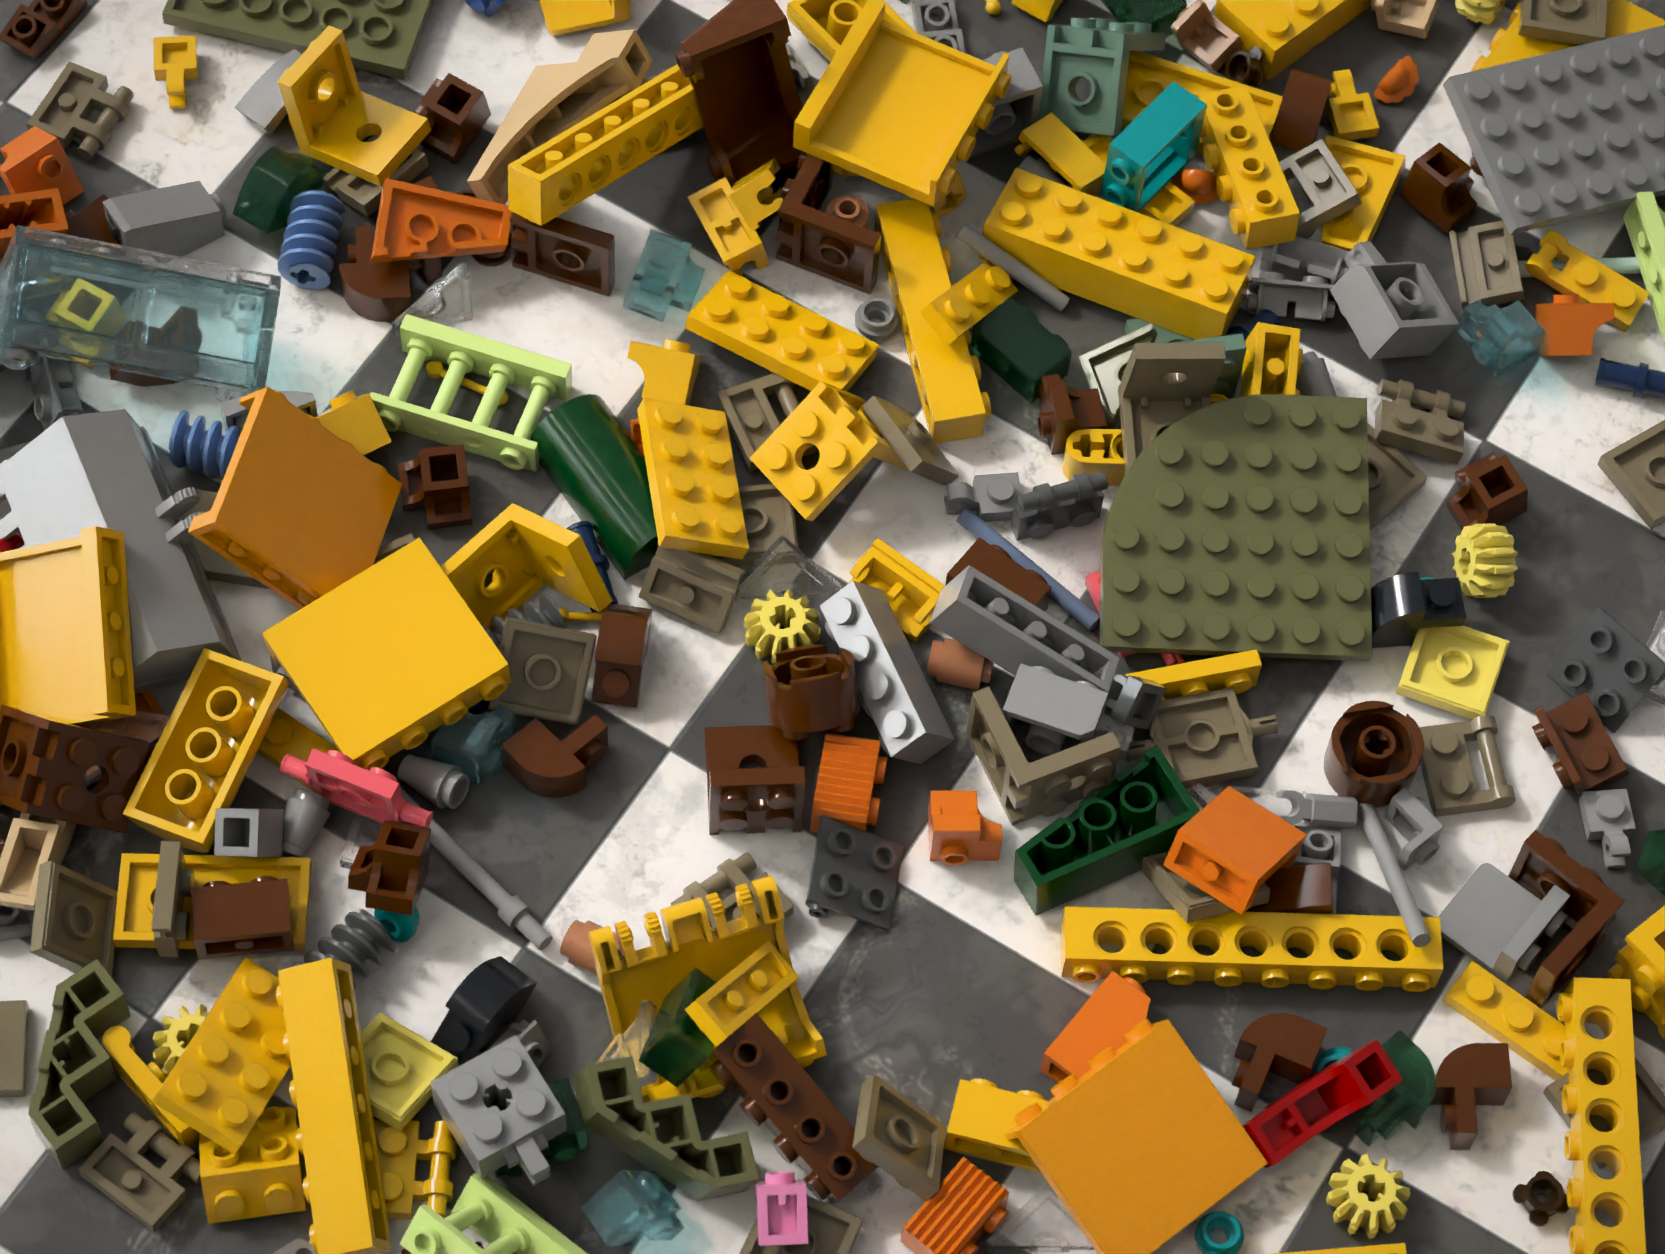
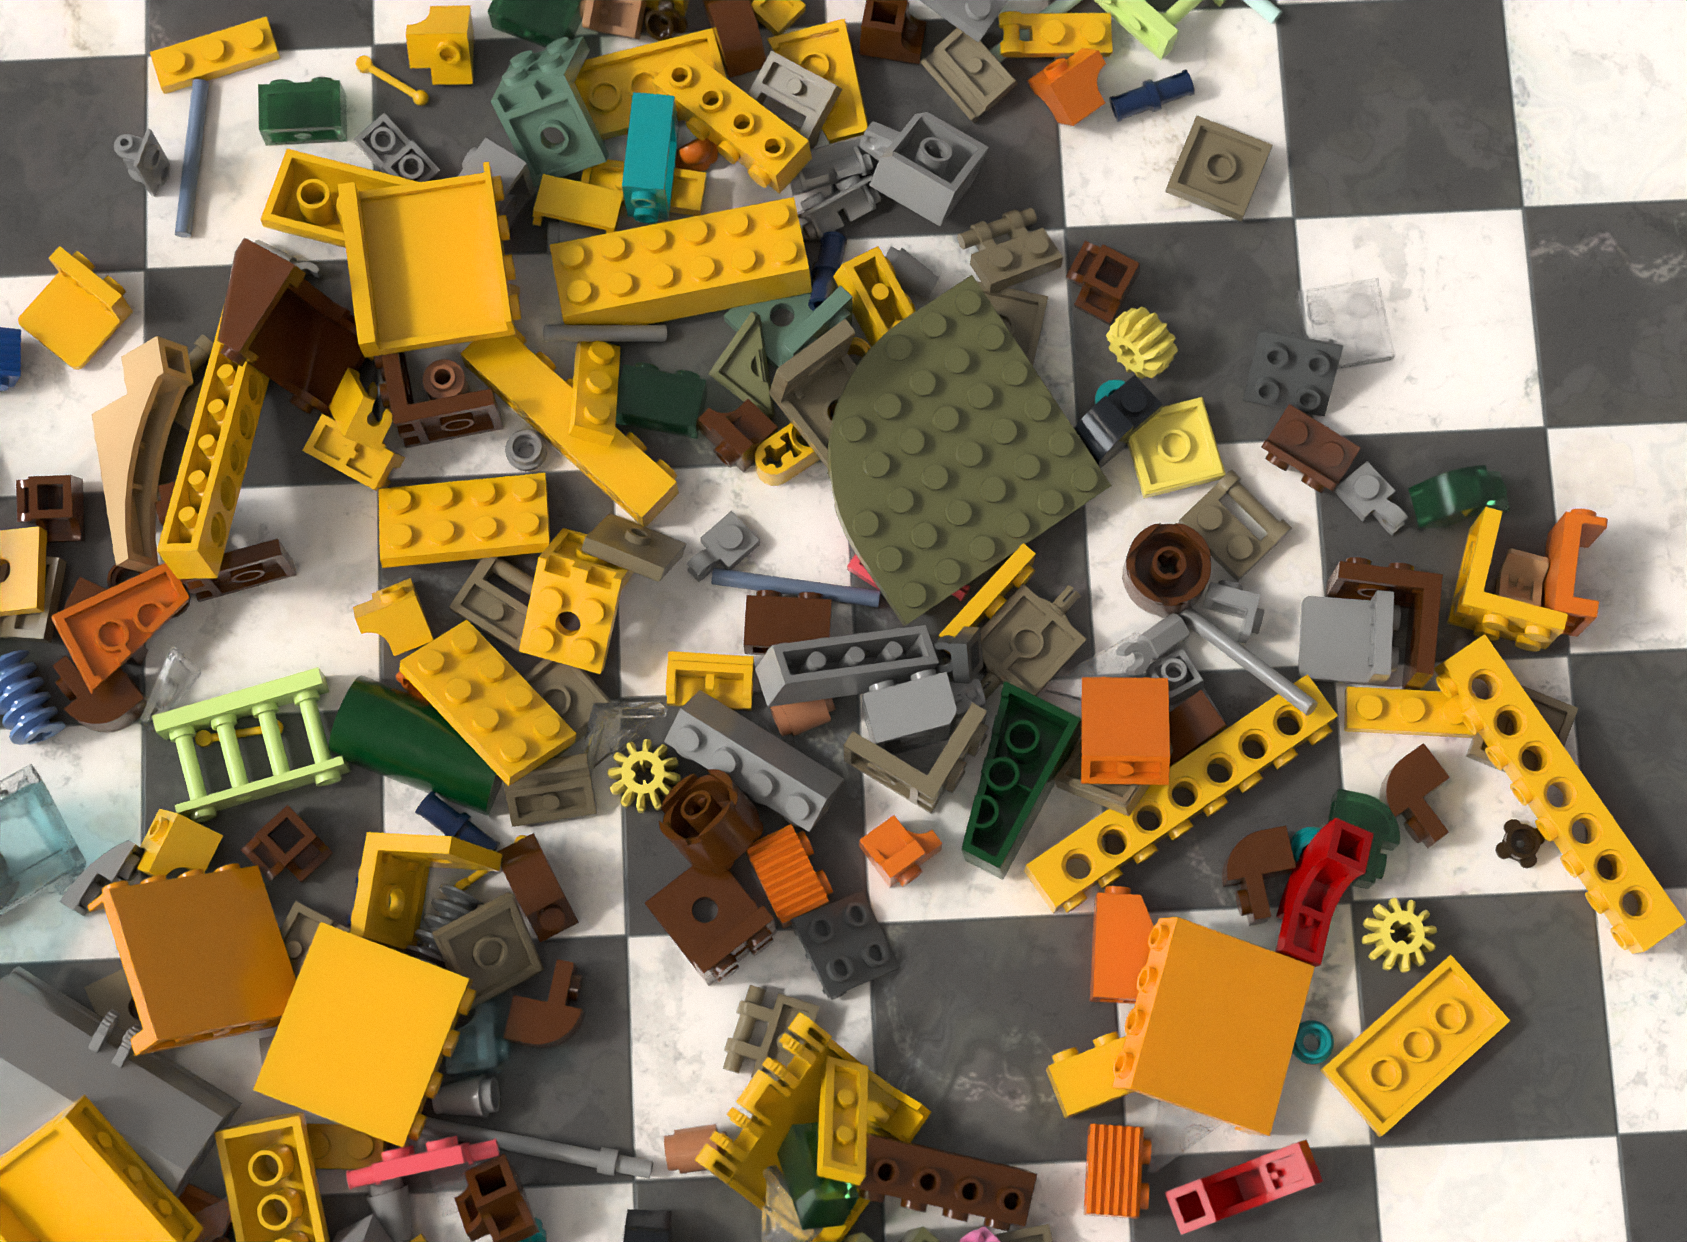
camera: 30 degrees left, 15 degrees up
medium blue piece [169,410,239,480] -> none
clear light blue brick [622,229,705,322] -> none
dark tan plate [852,1074,946,1201] -> none
dark grey plate [1011,472,1108,541] -> none
clear light blue brick [1457,300,1545,377] -> none

